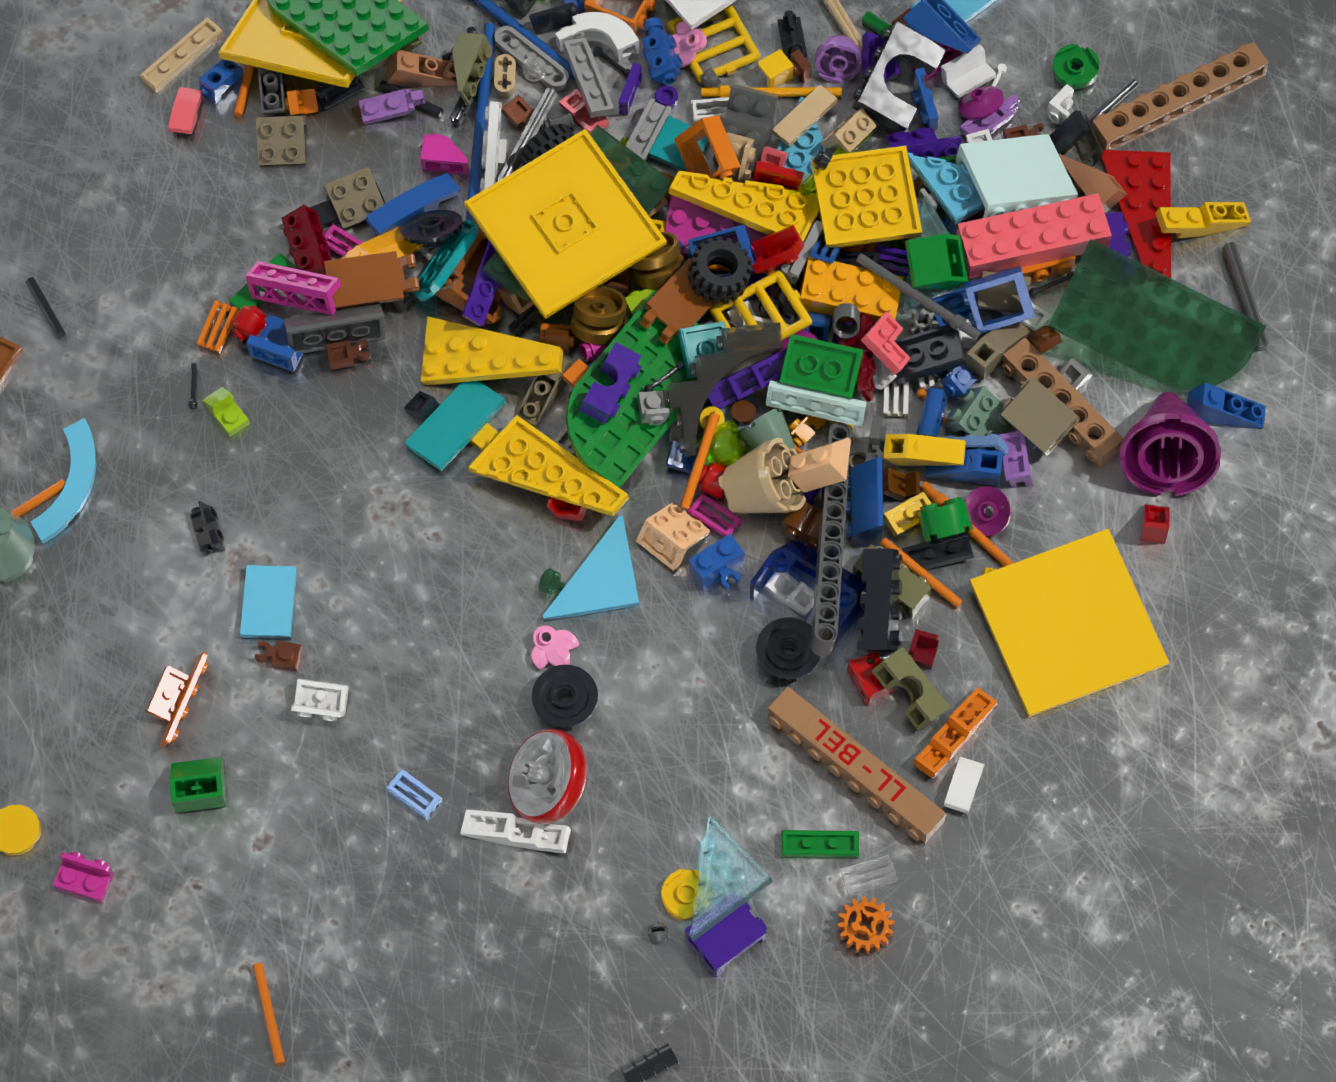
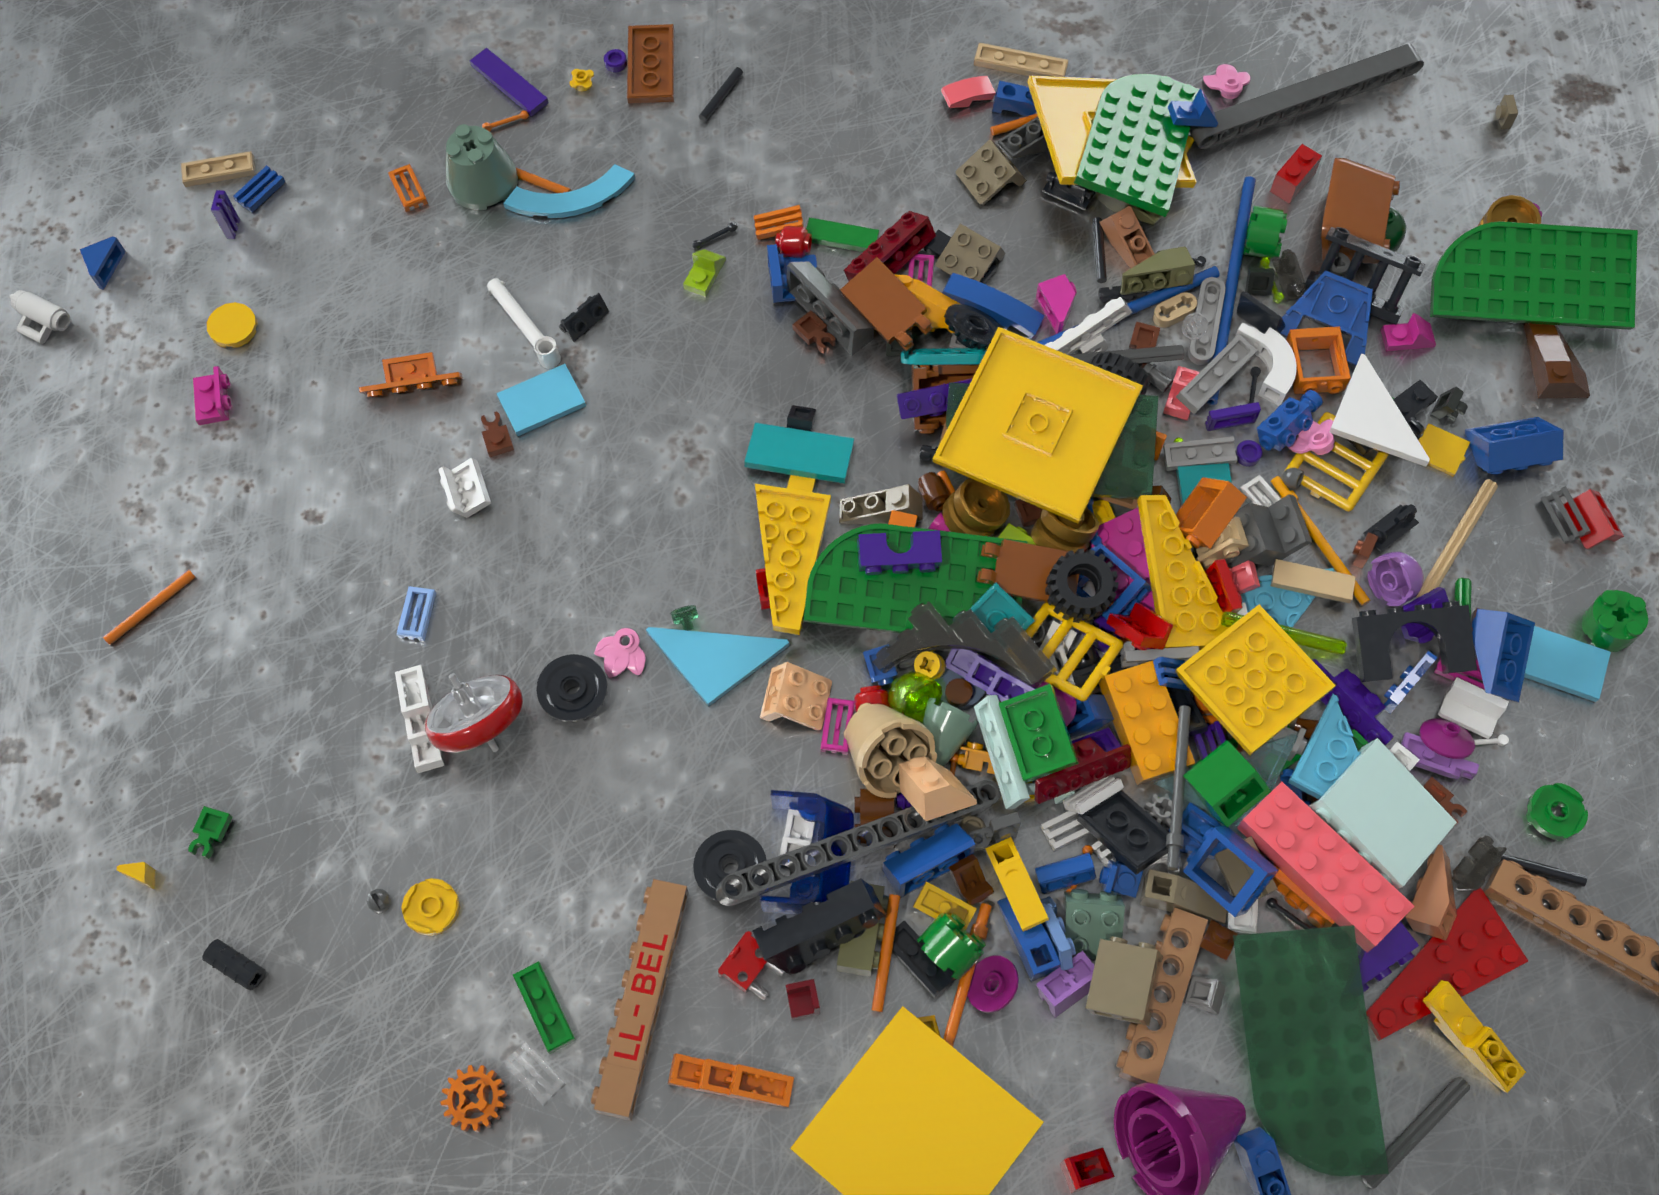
camera: 60 degrees right, 0 degrees up
green slope [169,757,227,813] -> none
dark pink fence [245,261,341,316] -> none
orange bracket [285,89,319,115] -> none
medium lavender hinge [359,89,426,125] -> none
yellow wing [421,316,563,386] -> none
light grey bracket [637,391,670,425] -> none
black hinge [644,361,685,392] -> none
orange bar [680,412,720,509] -> none
dark purple panel [685,892,767,977] -> none
blue brick [689,533,745,590] -> none
clear light blue tile [689,816,773,942] -> none
yellow panel [758,49,794,87] -> none
black plate [812,147,833,171] -> none
tan bracket [820,108,876,153] -> none
dark grey piece [833,303,860,339] -> none
coral plate [861,311,910,375] -> none
olive arch [872,647,950,731] -> none
white slope [944,757,984,814] -> none
white bracket [1046,84,1074,125] -> none
black tile [1049,110,1089,155] -> none
none -> green plate [188,806,233,859]
none -> white piece [487,278,561,369]

